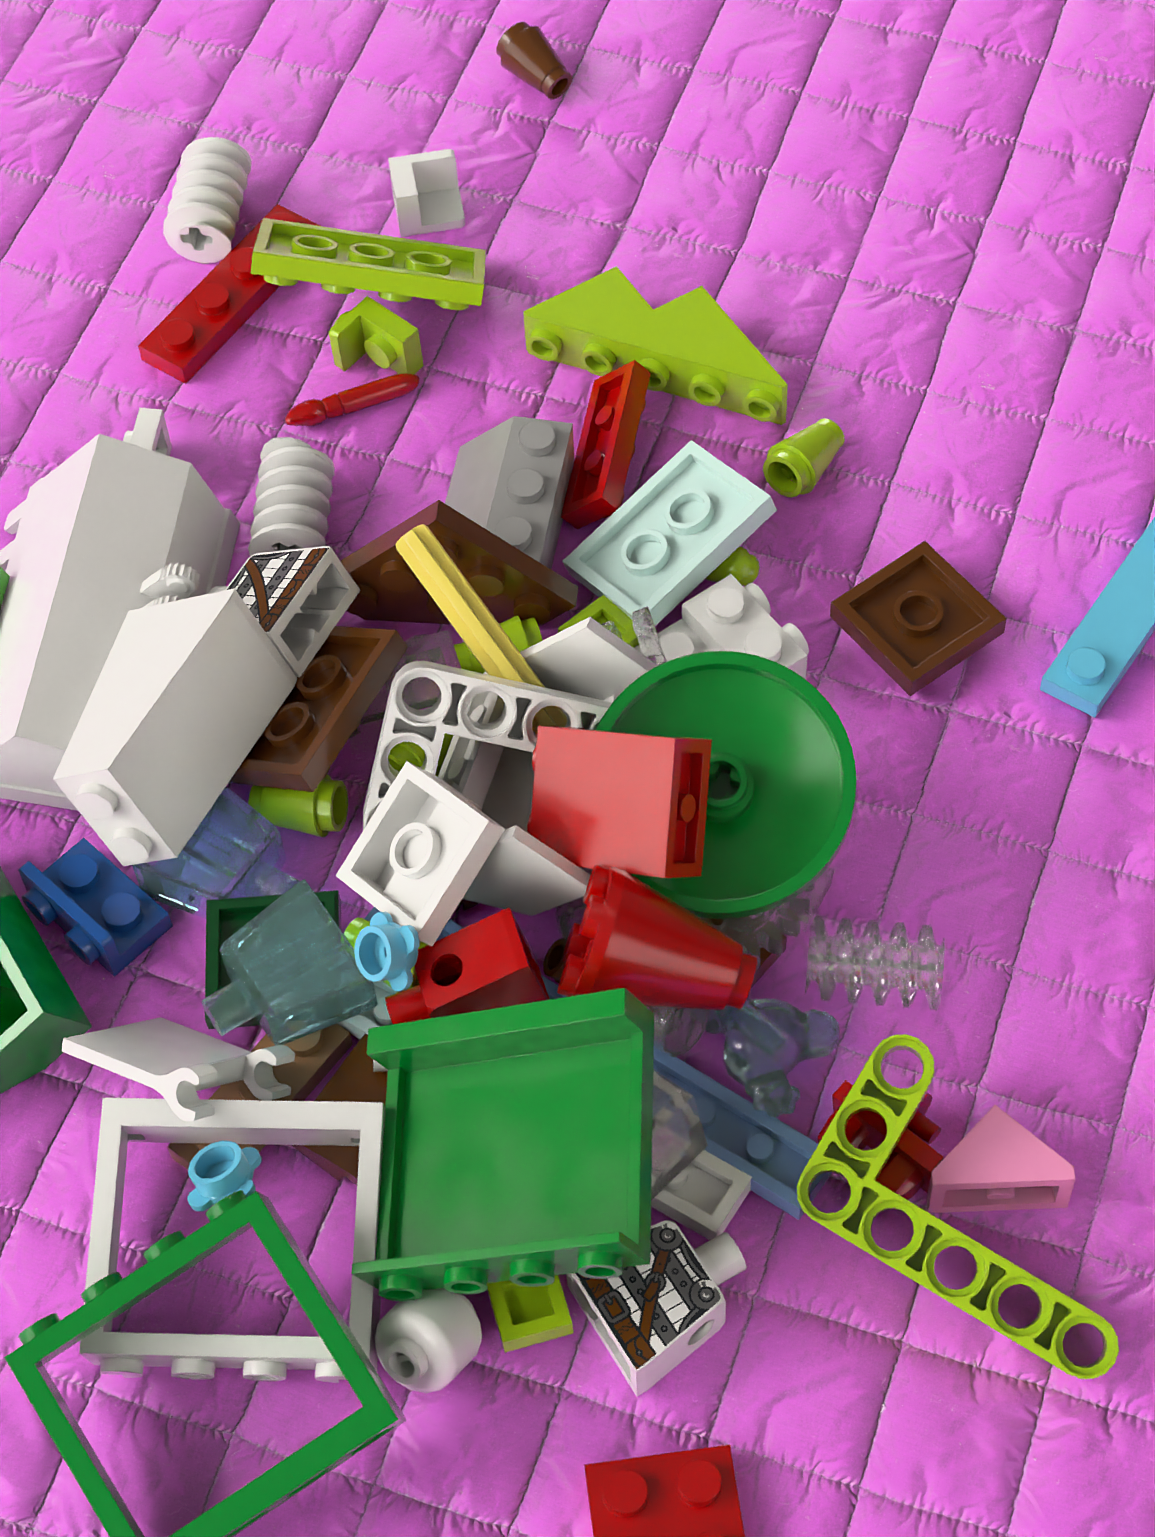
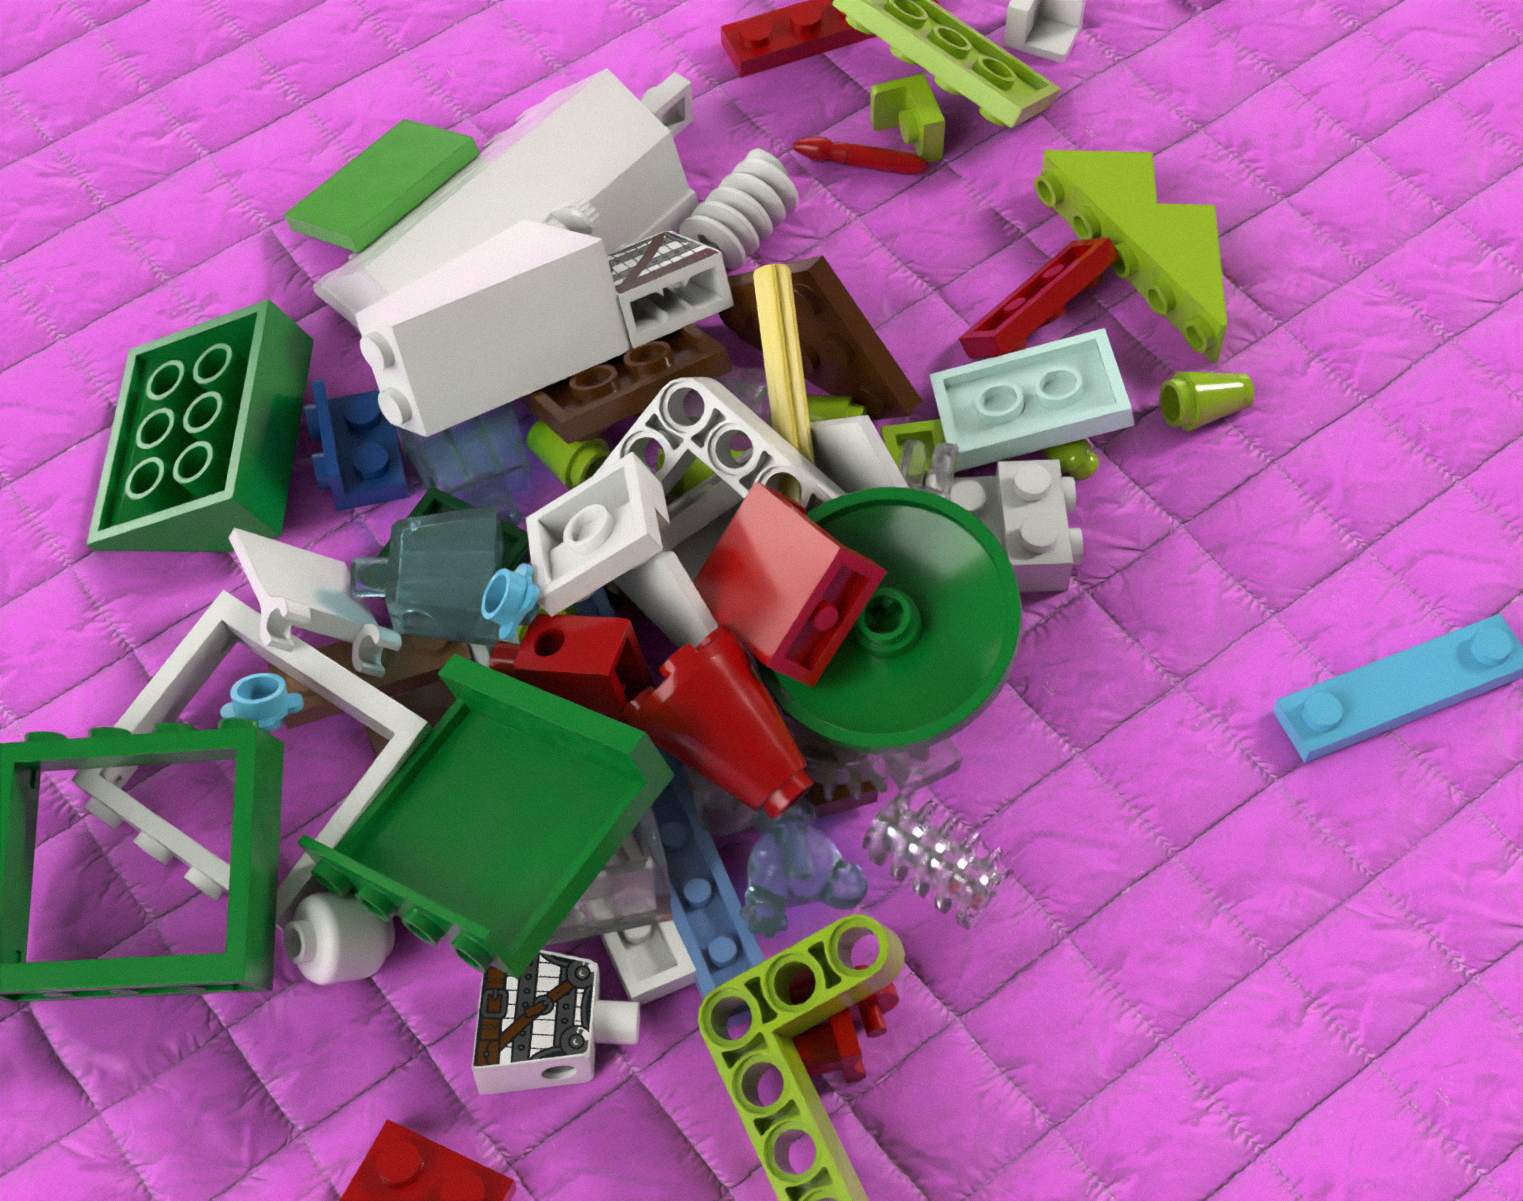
camera: 30 degrees right, 0 degrees up
light grey slope [445,416,575,569] -> none
lime plate [487,1275,573,1353] -> none
reddish brown plate [830,541,1007,696] -> none
bright pink slope [926,1105,1076,1213] -> none

